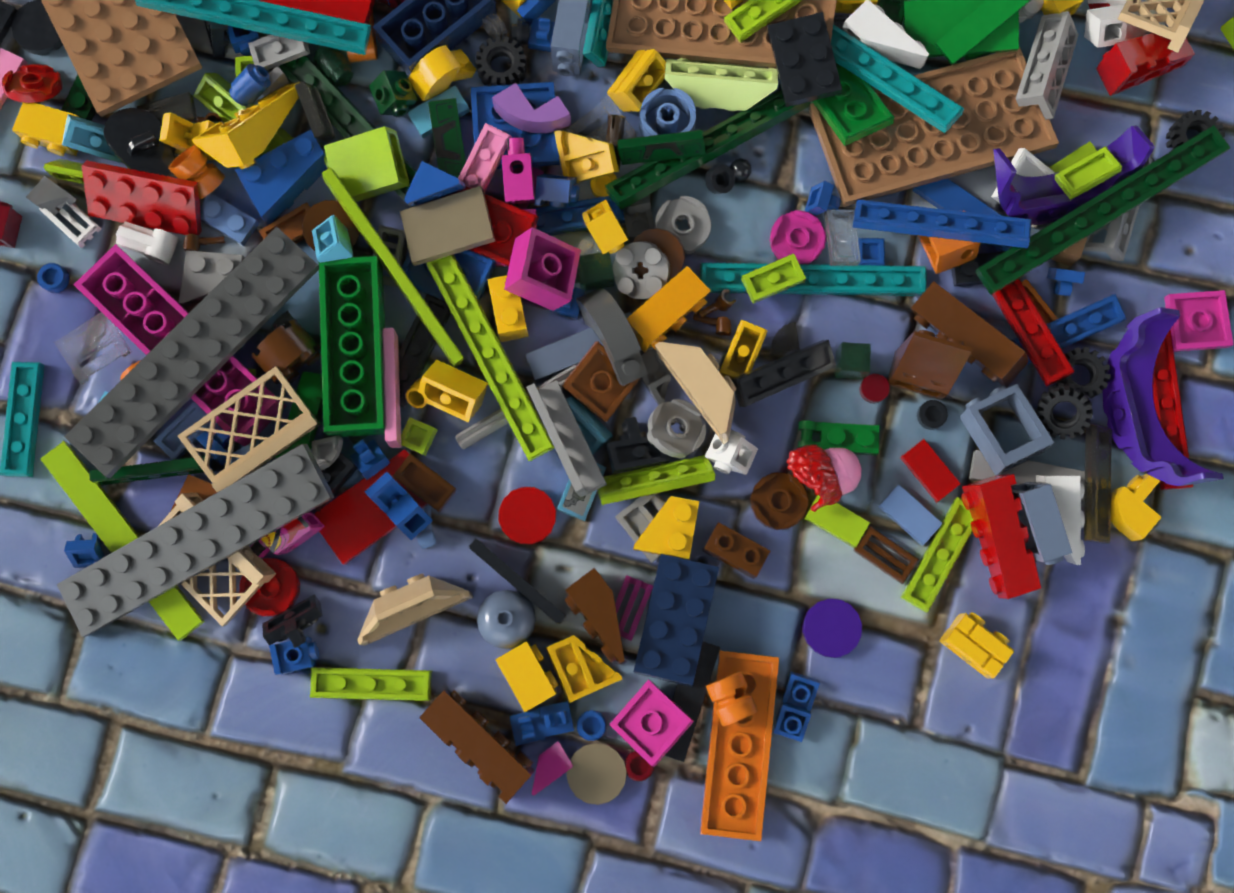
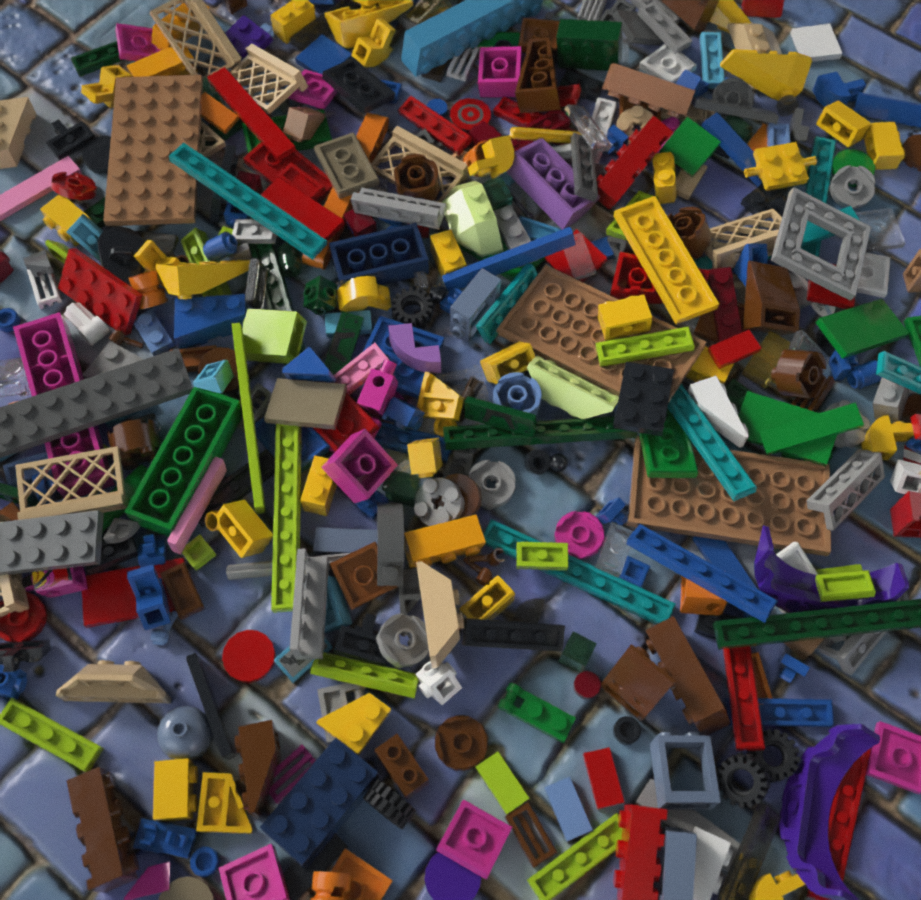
camera: 25 degrees right, 15 degrees down
red hair [786,445,862,512] -> none
none -> black tyre [363,779,416,830]
none -> dark pink plate [436,799,512,880]

